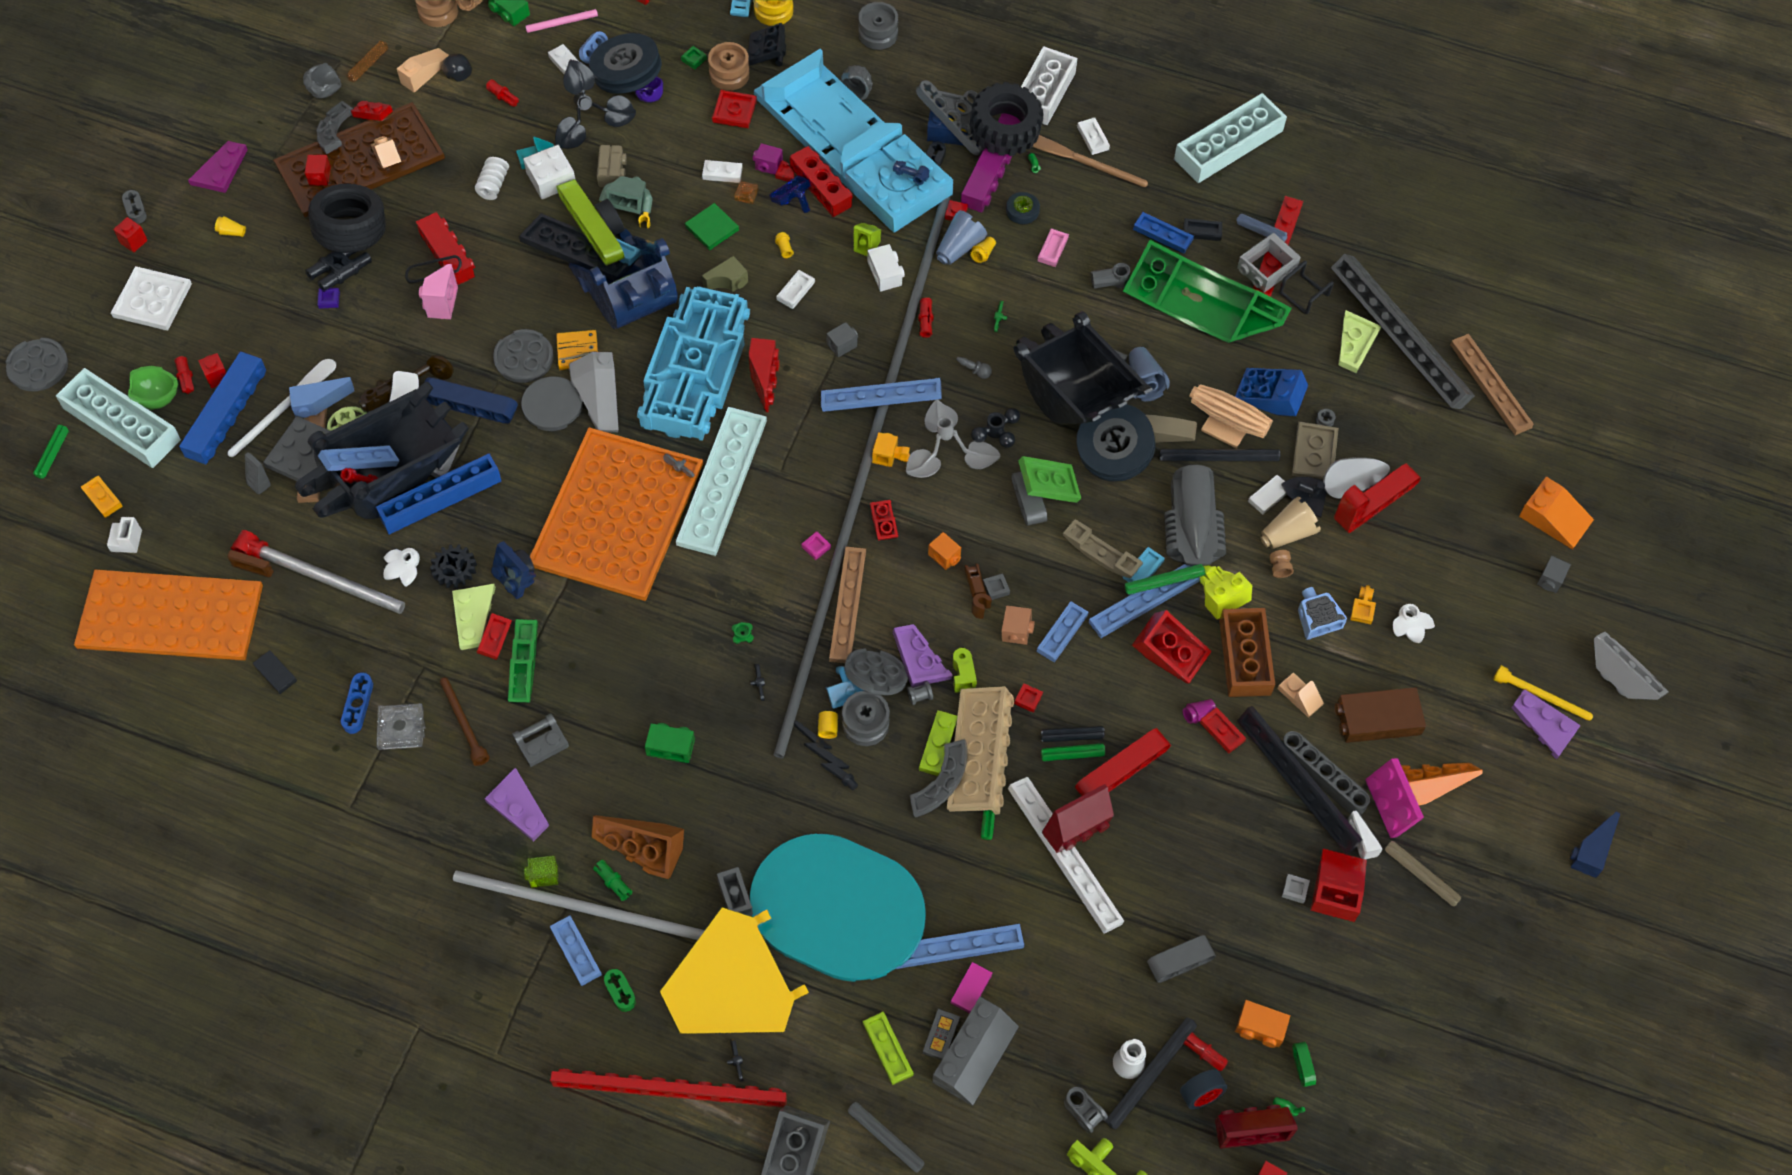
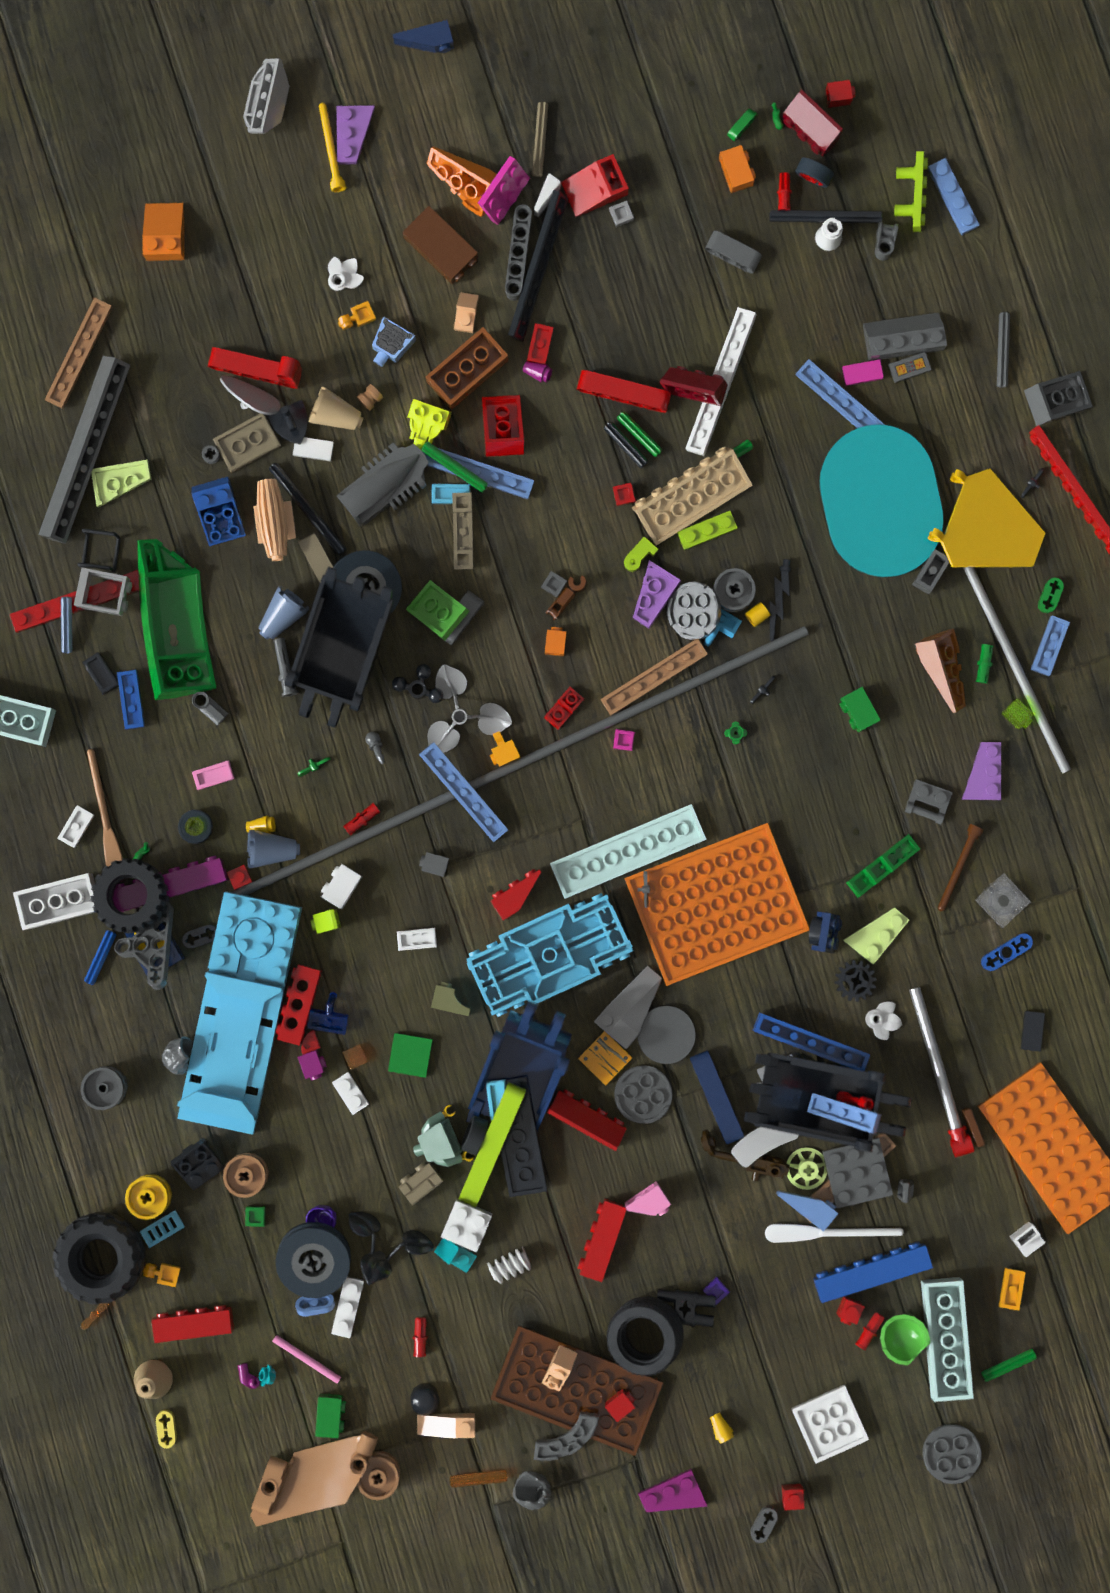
camera: 125 degrees left, 25 degrees up
red plate [351,101,393,121] -> none
black piece [405,255,462,283] -> none
red plate [477,613,512,660] -> none
red plate [712,90,757,128] -> none
yellow pin [775,232,794,258] -> none
lime tile [863,1011,914,1085] -> none
dark blue bar [893,161,930,185] -> none
dark grey bush [907,681,933,705] -> none
dark grey tile [910,739,968,818] -> none
nougat head [1001,606,1035,645] -> none
medium blue plate [1037,602,1089,663] -> none
dark grey brick [1537,556,1571,593] -> none
none -> blue axle [84,930,116,985]
none -> red slope [548,1089,627,1151]

